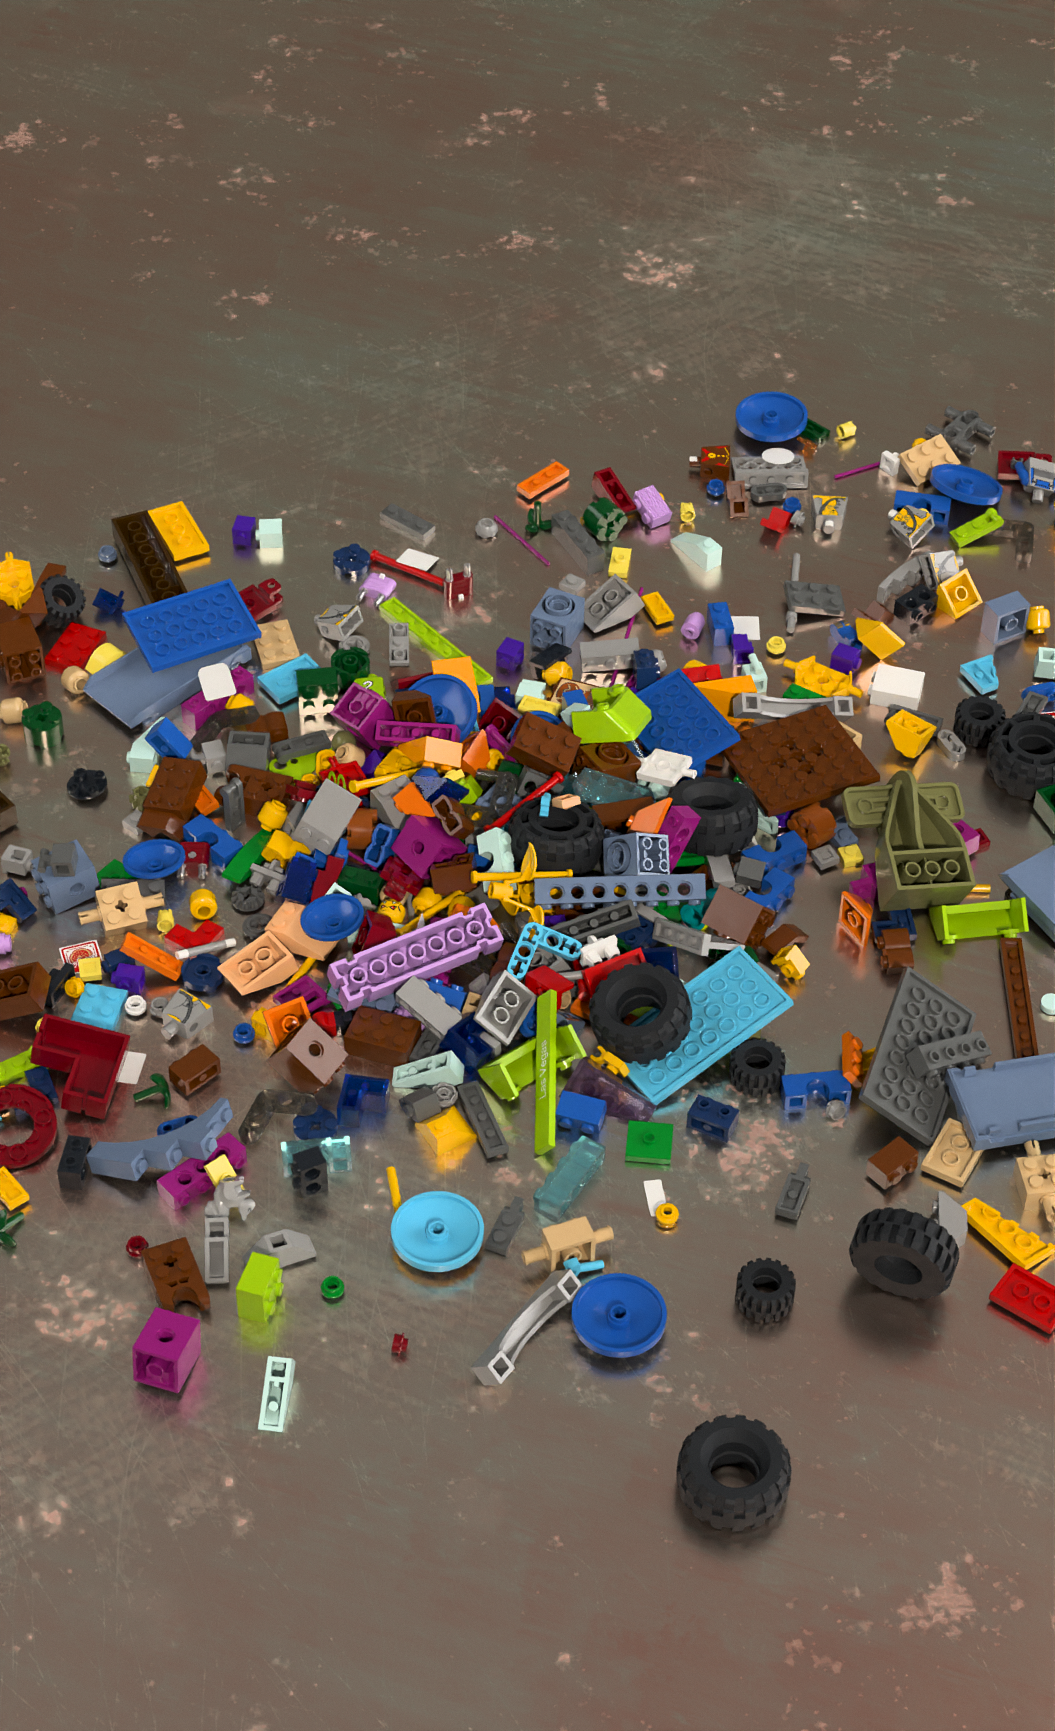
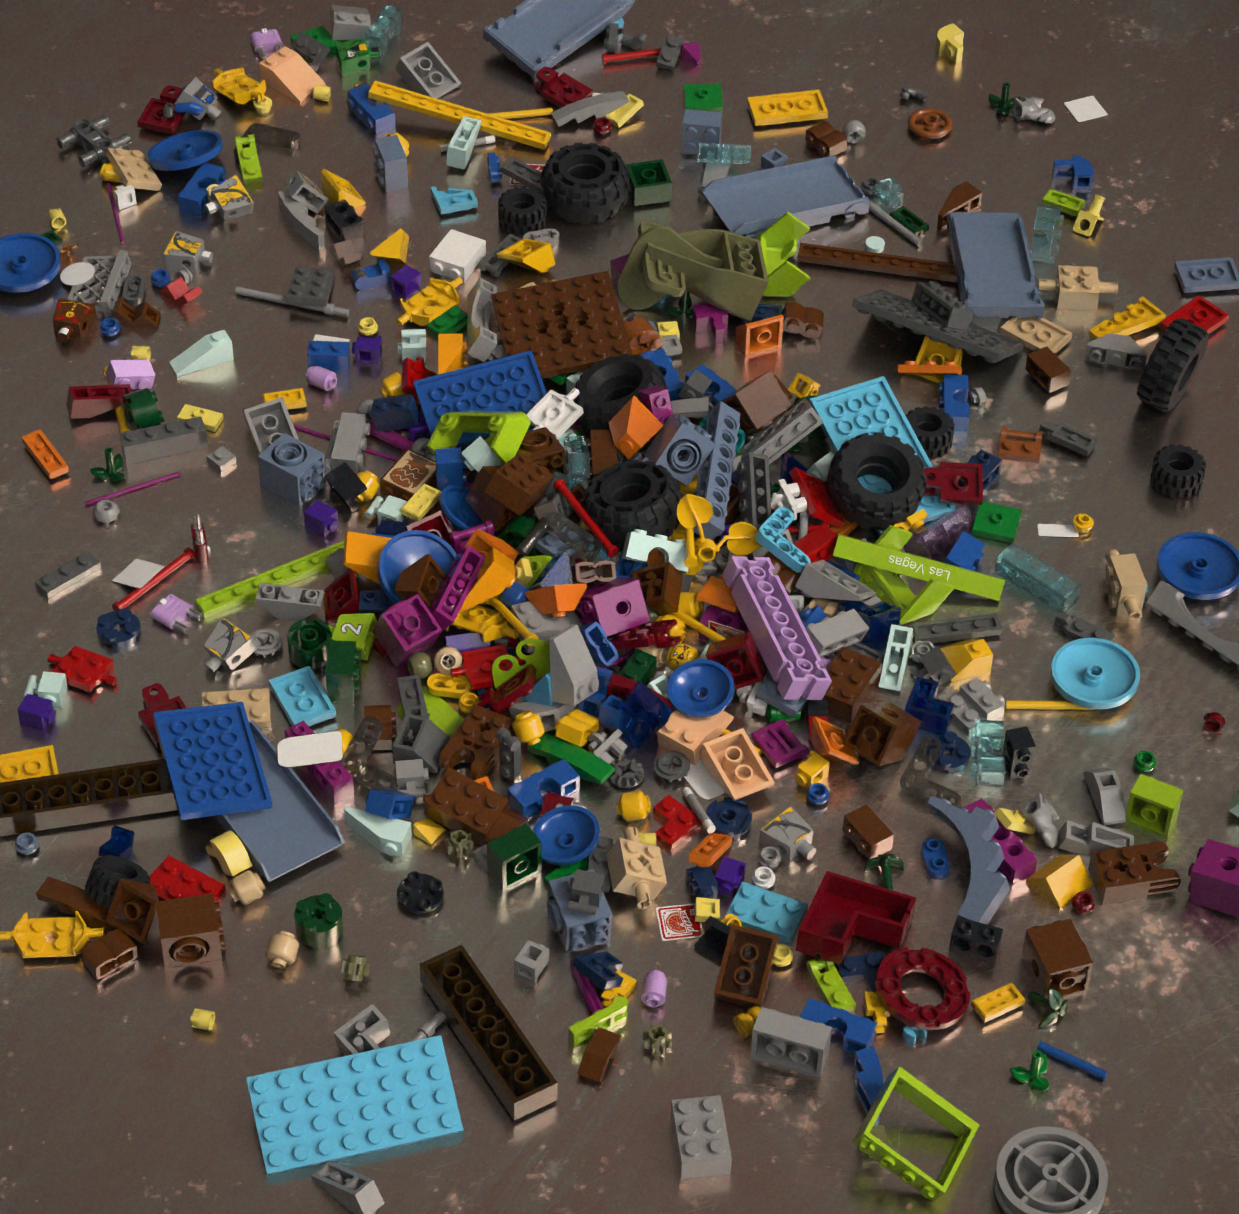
camera: 80 degrees left, 0 degrees up
medium azure bar [539,793,551,818] -> none
light nougat tile [551,794,581,810] -> none
none -> red plate [47,646,118,692]
none -> dark green brick [487,824,542,891]
none -> dark red plate [923,462,983,505]
none -> light grey plate [941,677,1005,735]
none -> dark orange plate [998,427,1042,463]
none -> reddish brown brick [1021,919,1093,999]
none -> yellow slope [1026,855,1093,910]

